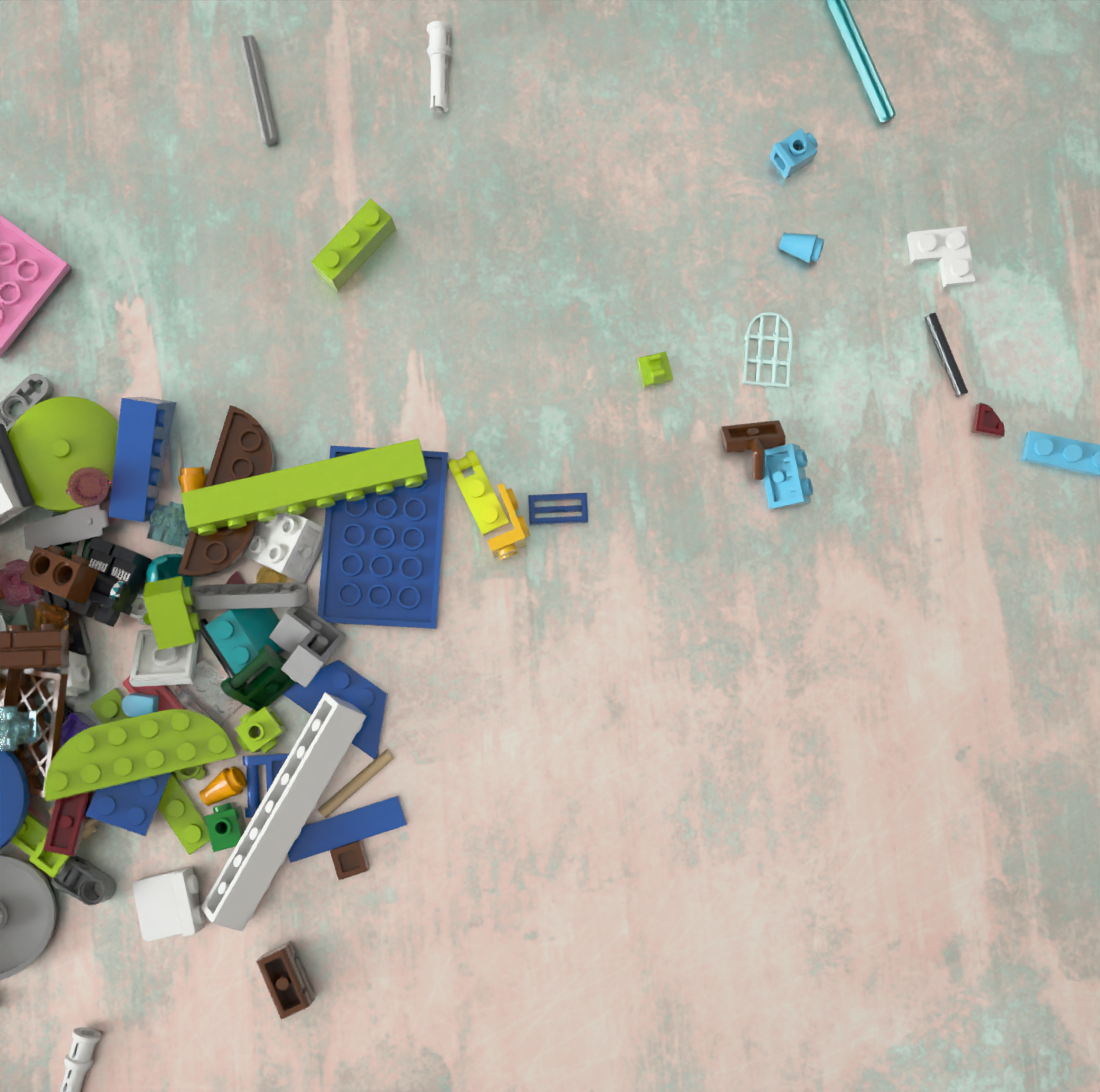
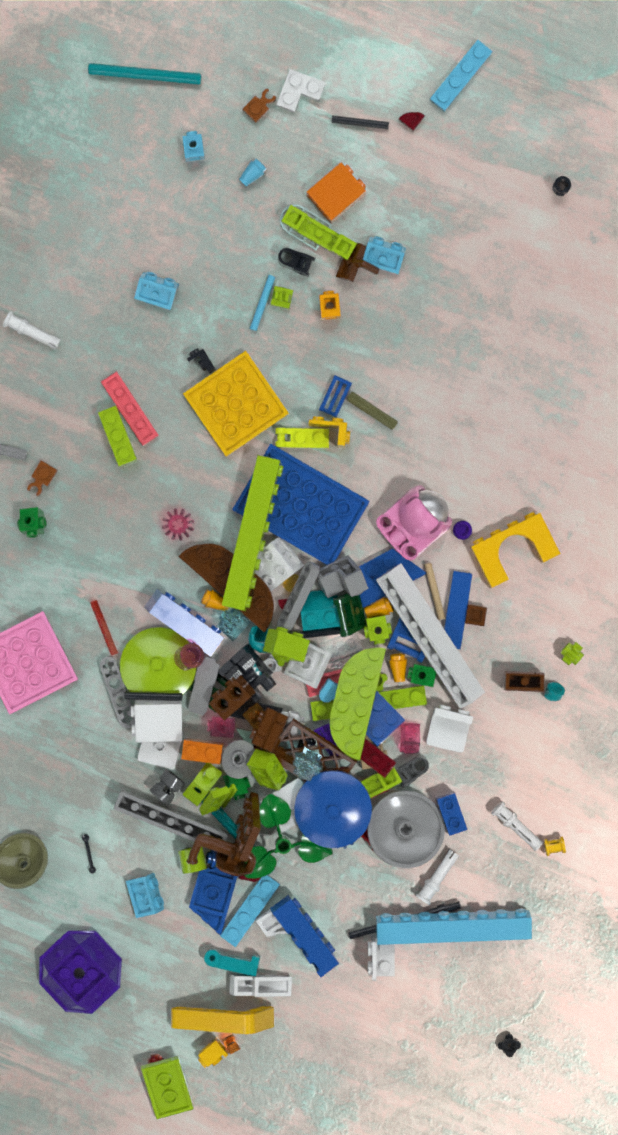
camera: 65 degrees left, 5 degrees up
none -> green brick [17,507,47,538]
none -> dark orange plate [27,460,58,496]
none -> clear red bar [90,600,118,656]
none -> coral tile [101,371,159,446]
none -> medium azure bracket [134,272,179,310]
none -> clear pink gear [162,508,195,541]
none -> yellow plate [183,351,289,457]
none -> black bracket [187,348,216,374]
none -> dark orange plate [242,88,276,123]
none -> medium azure bar [250,275,276,331]
none -> black piece [278,248,315,277]
none -> lime slope [281,205,357,260]
none -> orange brick [306,162,366,224]
none -> light orange brick [319,291,341,320]
none -> olive axle [347,392,398,430]
none -> light orange cone [364,597,394,618]
none -> bright pink piece [376,485,452,560]
none -> clear pink bracket [400,723,420,754]
none -> blue brick [436,792,468,836]
none -> dark purple plate [453,521,472,540]
none -> yellow arch [470,512,561,588]
none -> teal tile [544,682,565,701]
none -> black bush [552,176,571,196]
none -> lime gear [560,642,584,665]

